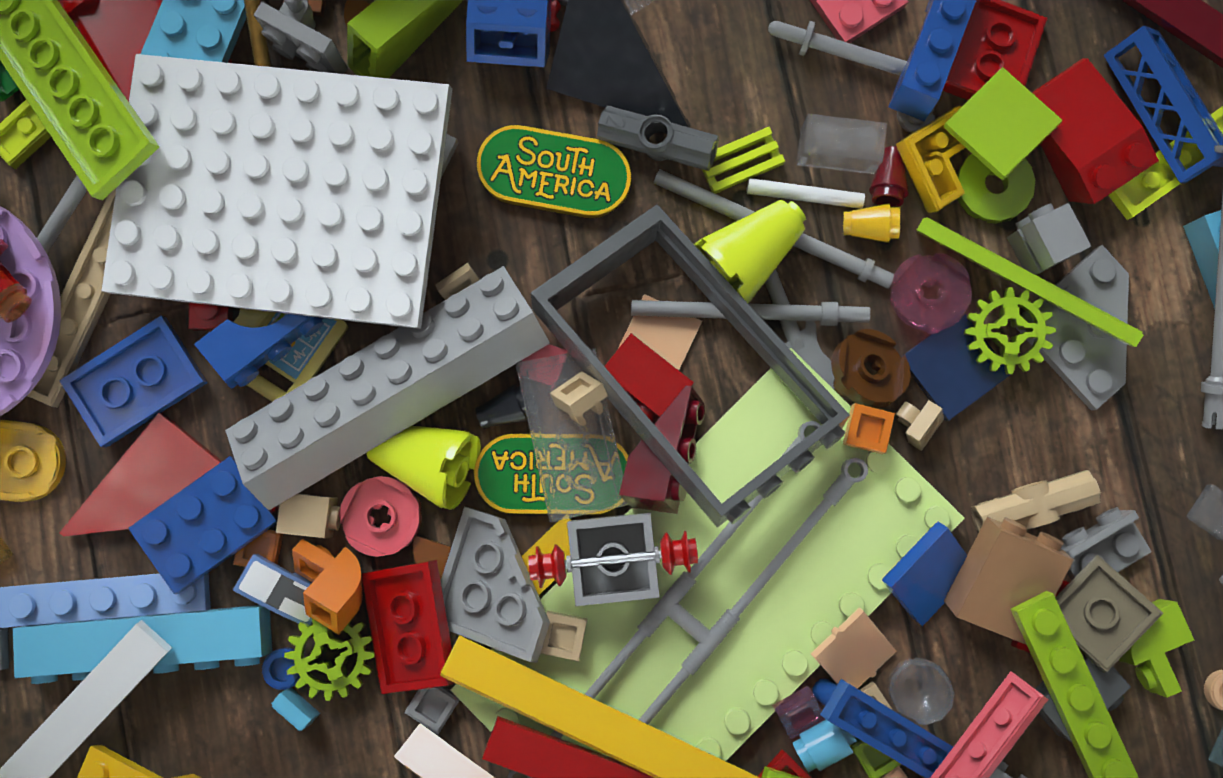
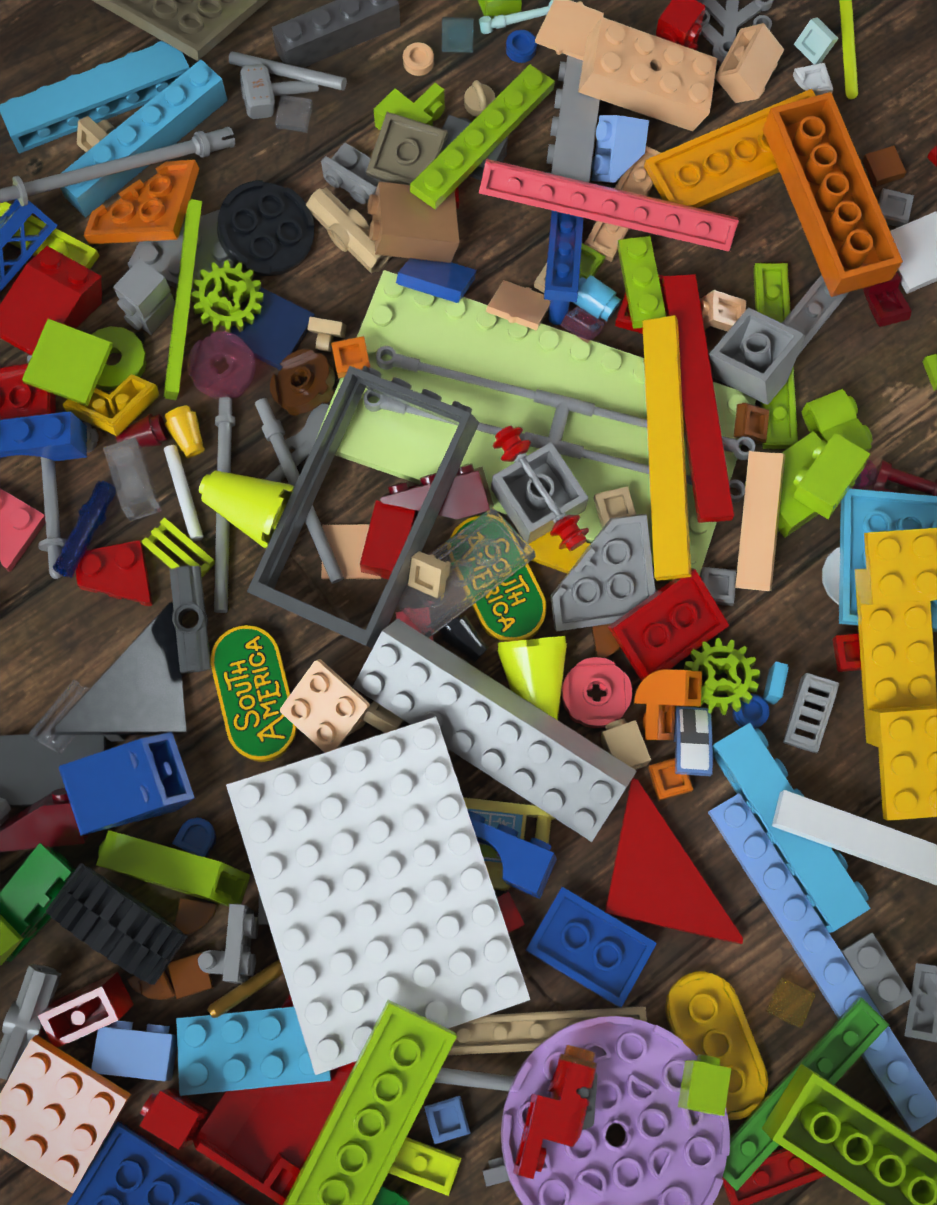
camera: 115 degrees left, 10 degrees down
blue plate [128,456,278,594] -> none
clear hair [887,657,955,725] -> none
none -> clear blue pin [52,481,117,578]
none -> red wing [73,540,153,606]
none -> orange plate [84,159,199,244]
none -> blue tile [172,818,216,858]
none -> black tile [217,180,315,276]
none -> light nougat bracket [280,659,370,753]
none -> medium blue tile [424,1096,470,1144]
none -> tan tile [464,80,495,117]
none -> light grey slope [783,673,839,754]

